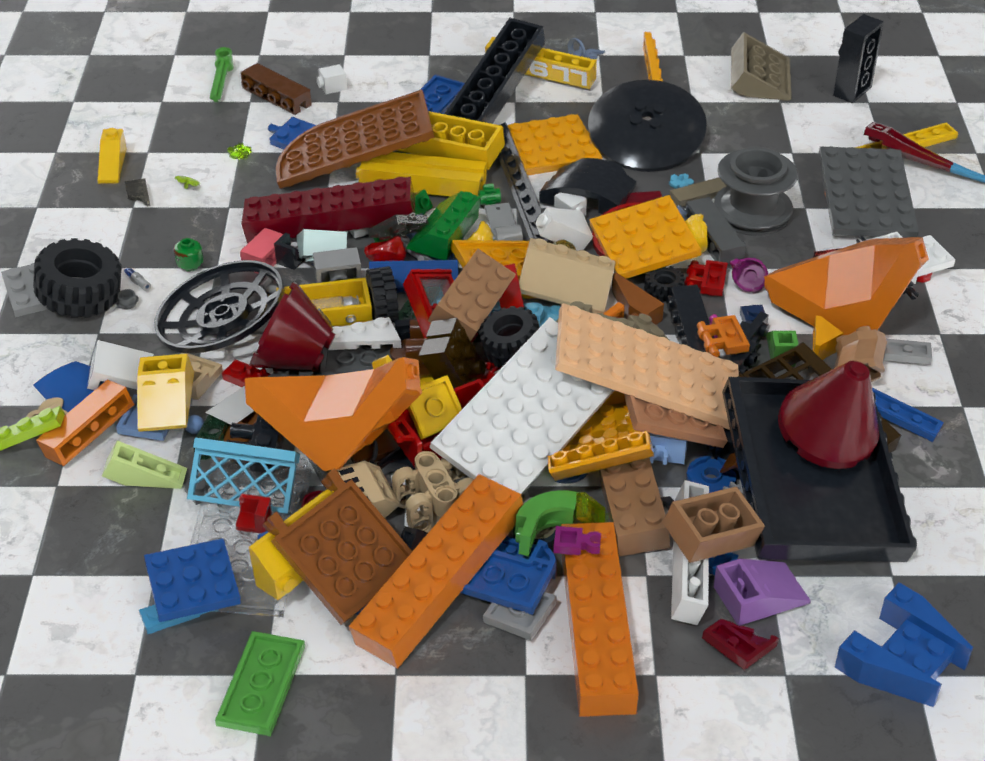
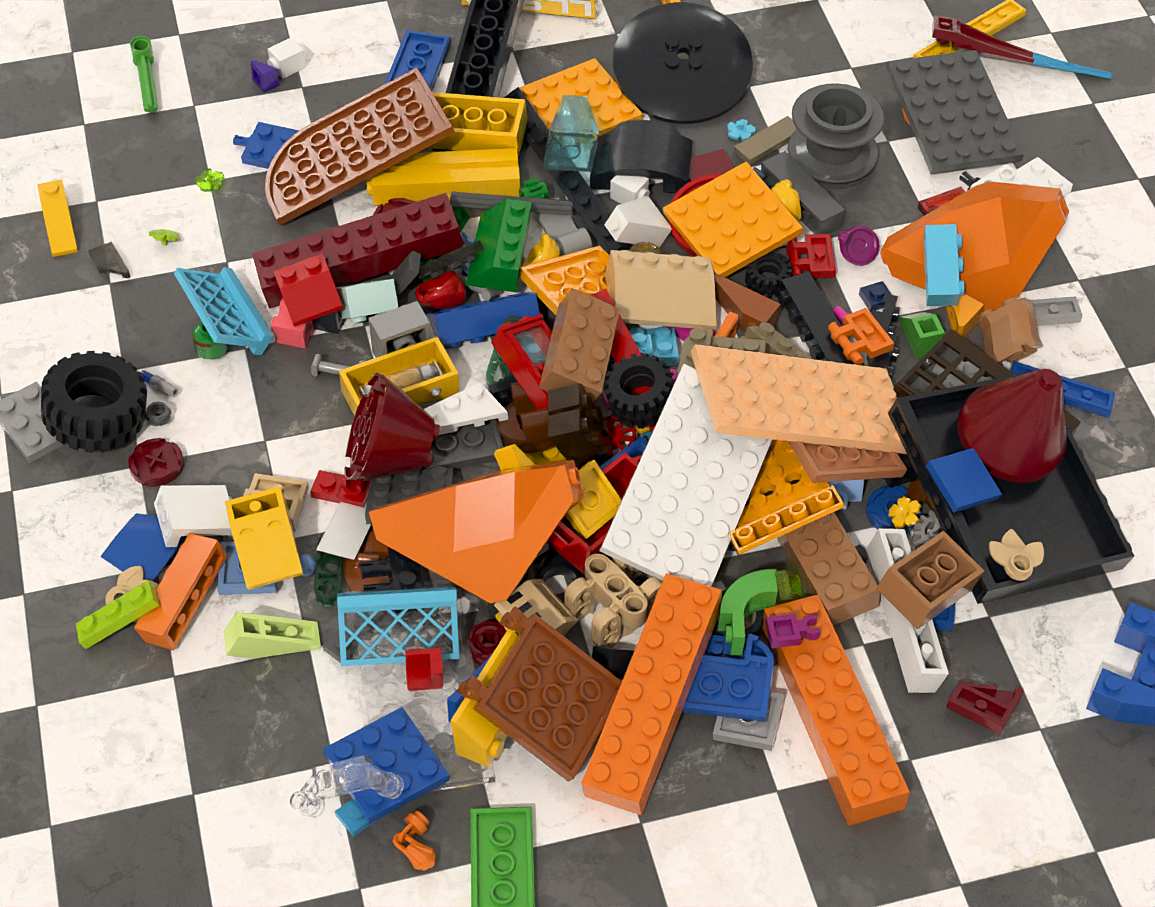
camera: 15 degrees left, 10 degrees up
black dish [154,260,285,353] -> none
reddish brown brick [241,63,312,115] -> none
black tyre [366,266,399,323] -> none
medium lavender slope [714,559,811,626] -> none
none -> dark red tile [128,438,184,487]
none -> medium azure fence [174,267,273,355]
none -> dark purple slope [251,60,279,92]
none -> red slope [273,254,343,326]
none -> clear plate [290,755,404,818]
none -> dark grey tile [388,251,421,297]
none -> orange piece [393,810,436,871]
none -> dark grey axle [450,191,573,215]
none -> clear light blue slope [543,95,599,172]
none -> yellow plant [888,496,922,529]
none -> medium azure brick [923,224,964,306]
none -> blue tile [926,448,1002,513]
none -> tan plate [989,529,1044,581]

